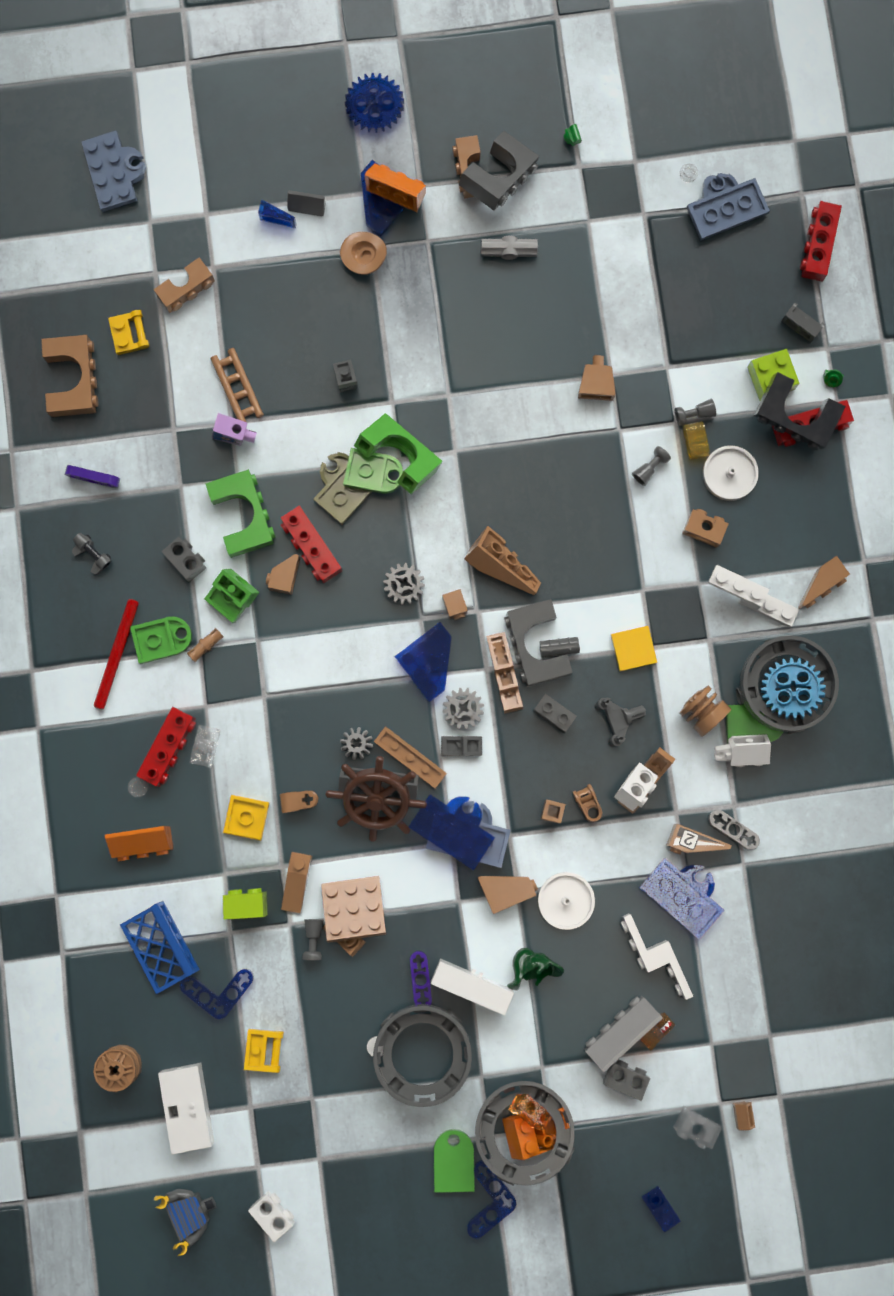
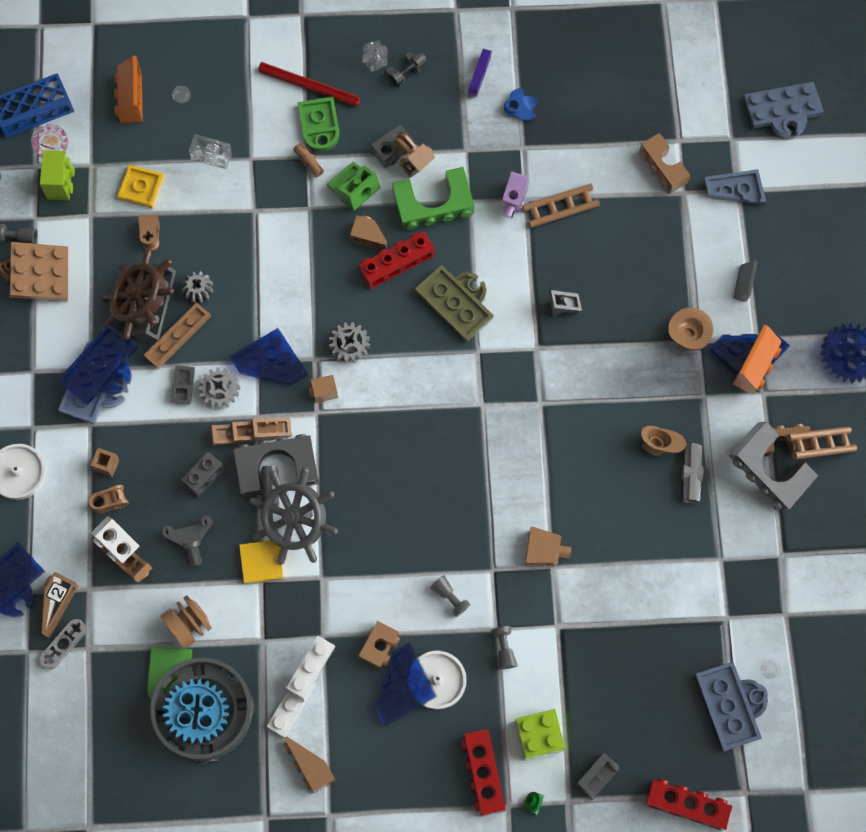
camera: 95 degrees right, 10 degrees down
medium nougat arch [42,335,98,417] -> none
yellow plate [108,310,149,355] -> none
red brick [136,706,196,787] -> none
clear blue slope [258,200,297,228] -> none
medium nougat slope [281,852,313,913] -> none
bright green tile [343,448,403,493] -> none
bright green arch [354,413,443,495] -> none
medium nougat wedge [464,526,541,595] -> none
medium nougat slope [477,876,538,914] -> none
green plate [564,124,582,146] -> none
clear yellow beam [683,421,710,460] -> none
white hinge [714,735,771,767] -> none
black arch [753,372,846,450] -> none
none -> clear tile [31,124,69,158]
none -> dark grey piece [249,467,338,565]
none -> clear brick [361,40,389,72]
none -> clear blue plate [375,643,437,726]
none -> medium nougat brick [394,133,435,178]
none -> blue plate [504,88,538,121]
none -> medium nougat piece [641,426,686,456]
none -> sand blue wing [704,169,766,205]
none -> medium nougat bar [786,426,857,460]

